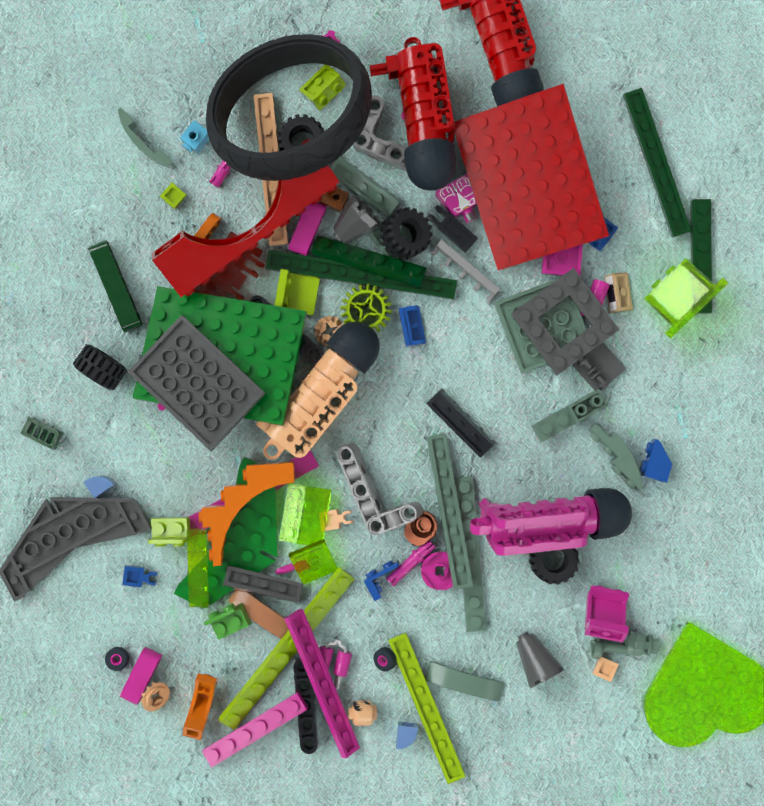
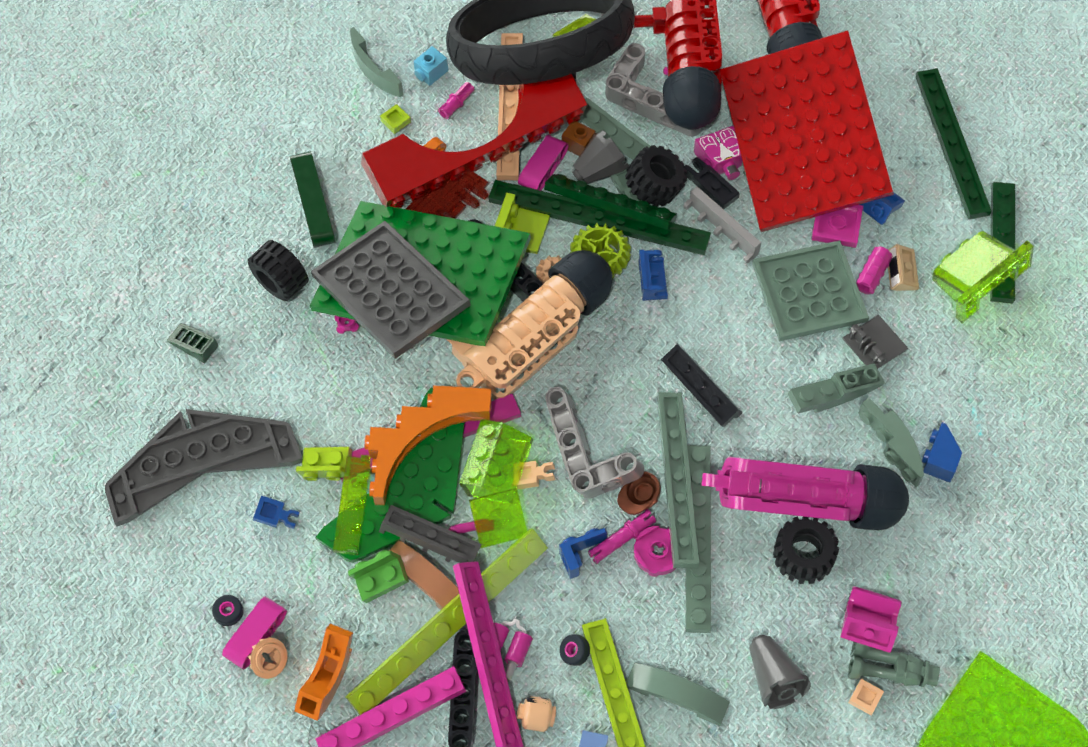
camera: 10 degrees right, 25 degrees down
medium blue brick [83,476,117,498] -> none
dark grey plate [511,268,620,376] -> none

